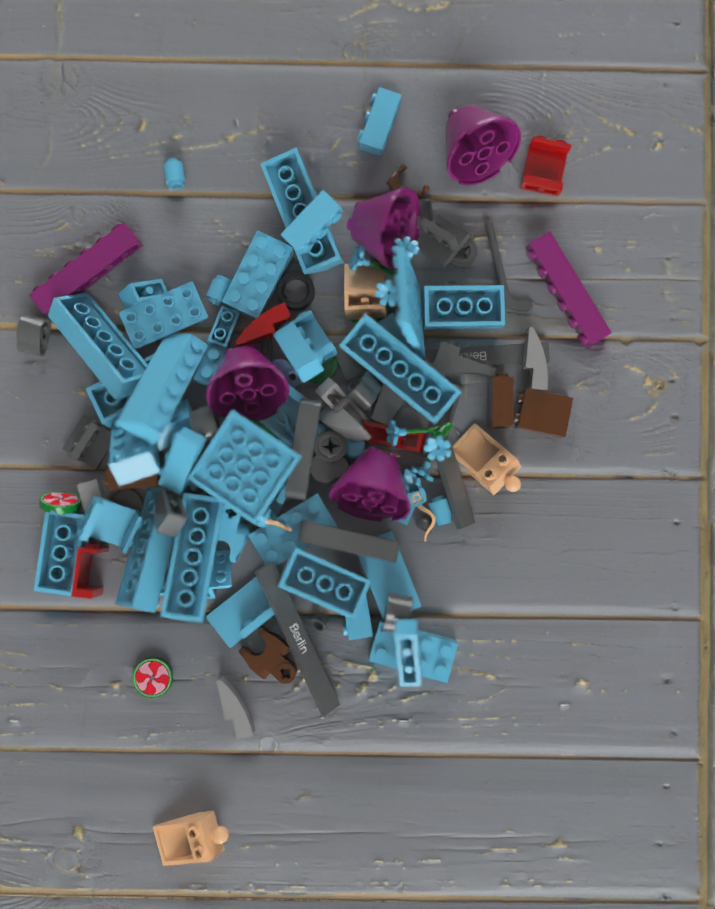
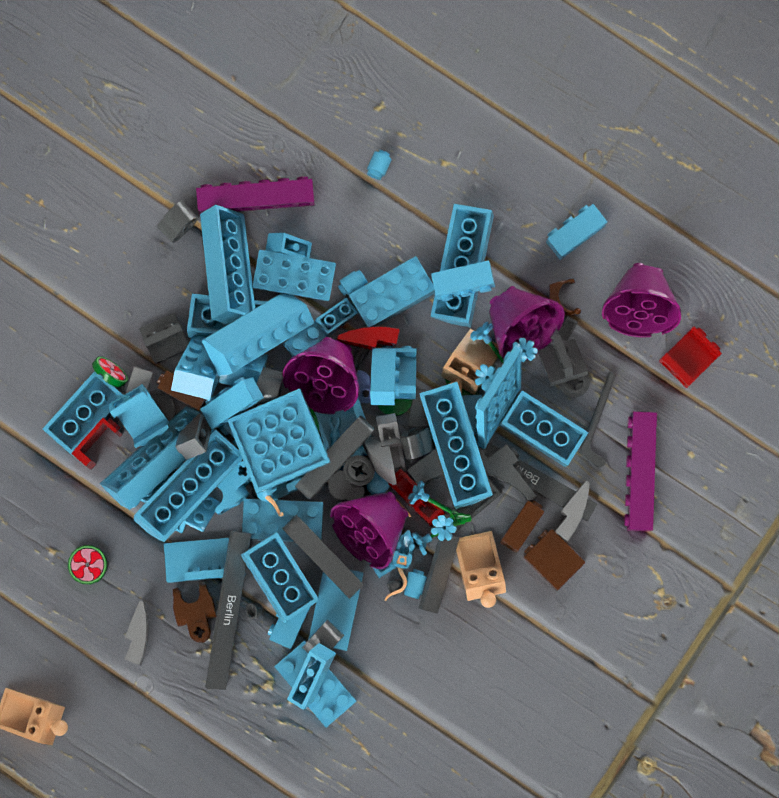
camera: 35 degrees right, 5 degrees down
black tyre [277,271,315,311] -> none

